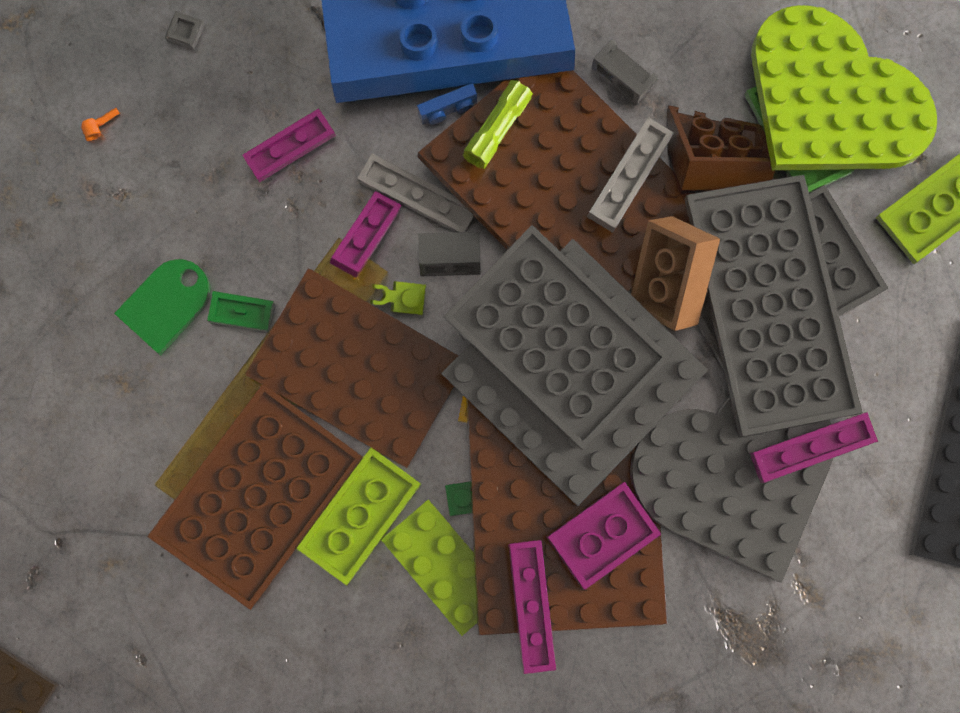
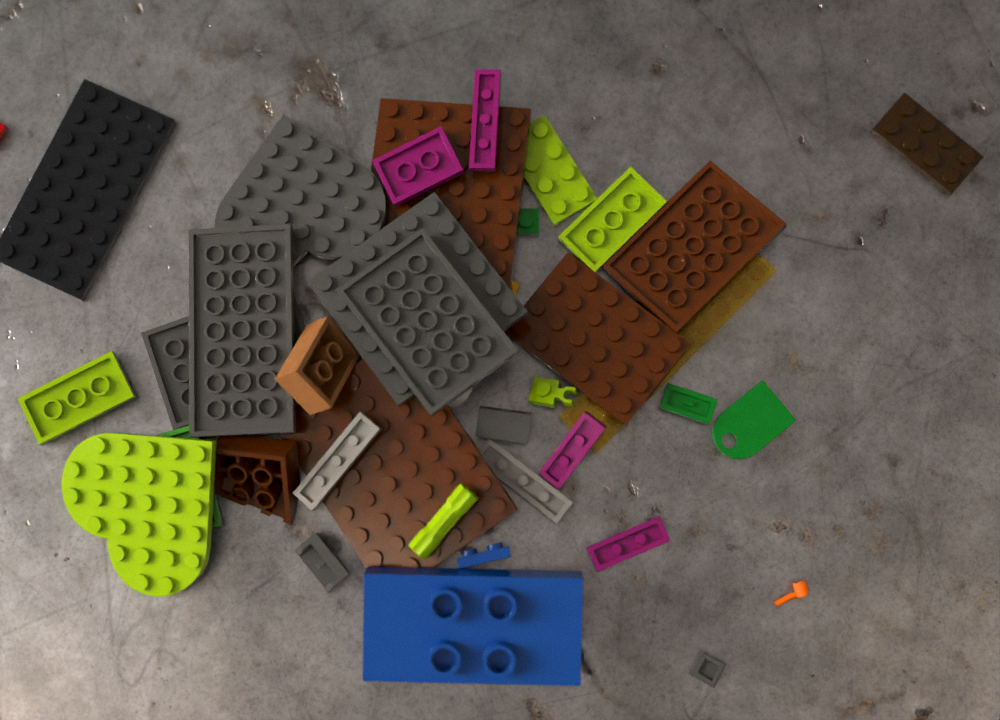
camera: 170 degrees left, 0 degrees up
magenta plate [750,412,878,483] -> none

